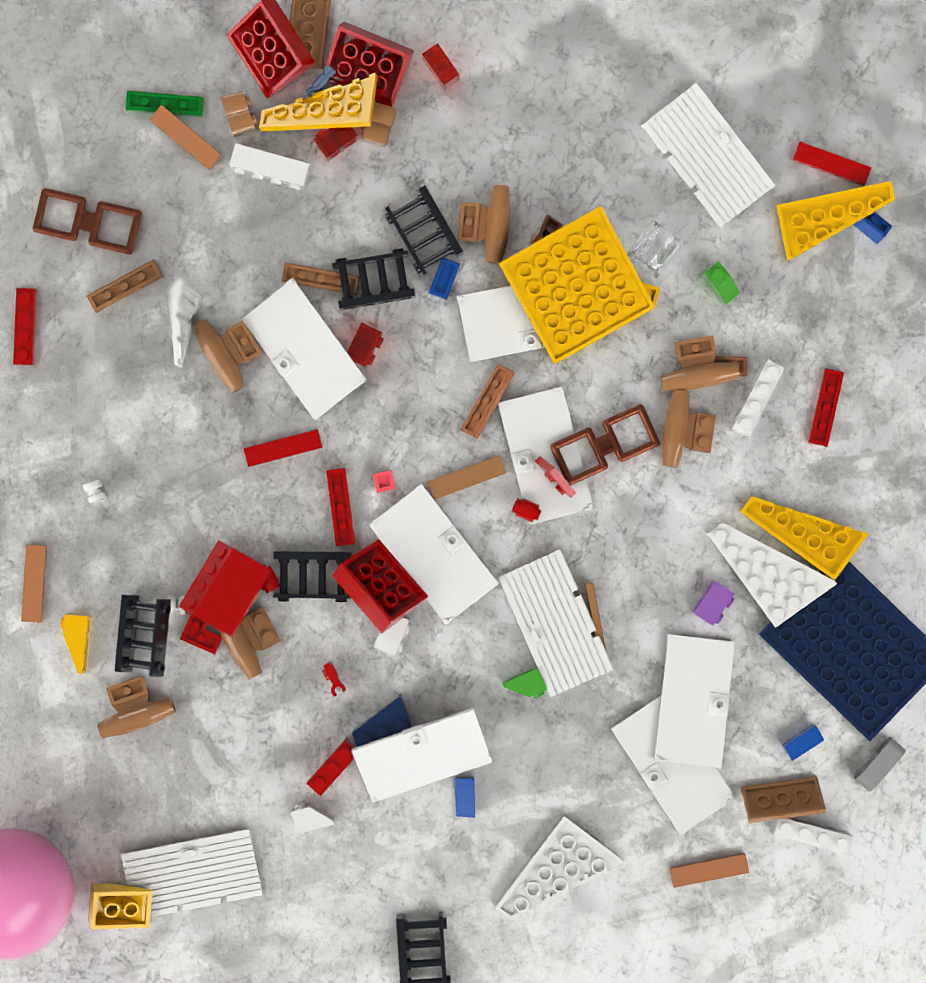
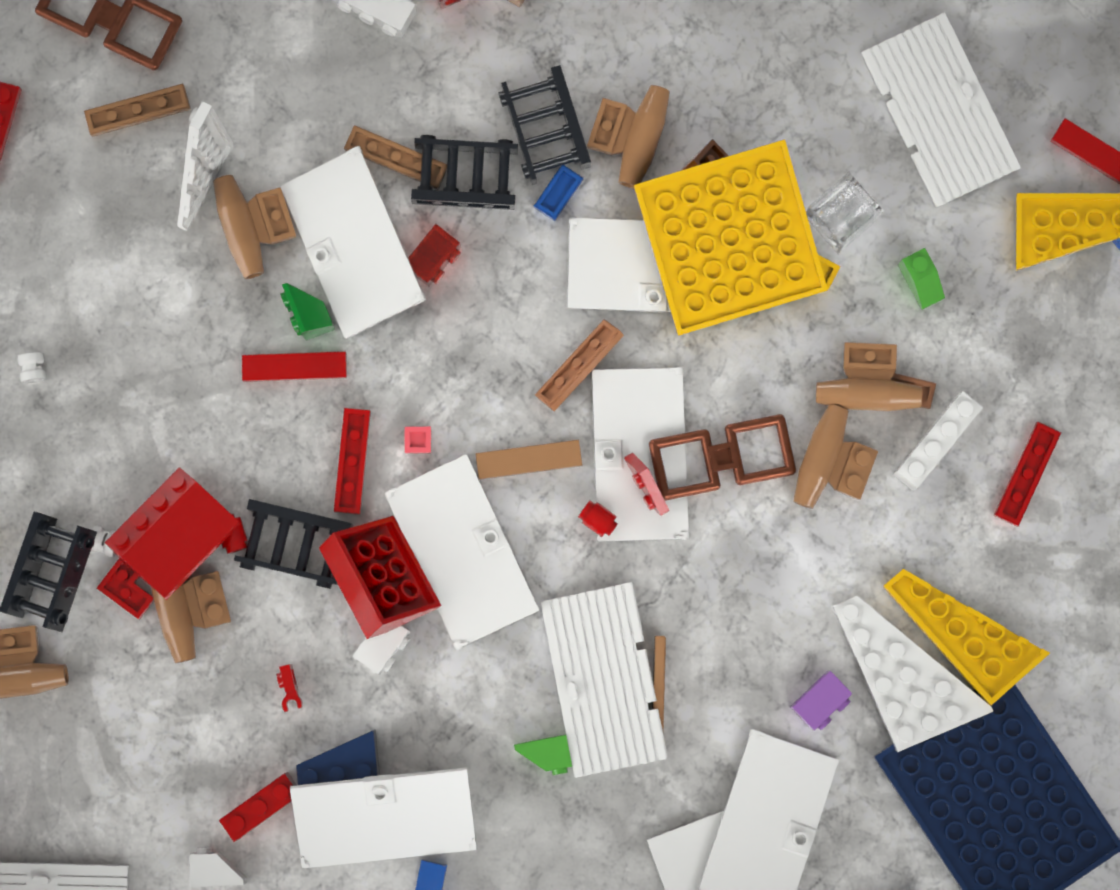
camera: 15 degrees right, 5 degrees down
none -> green slope [280,283,335,341]

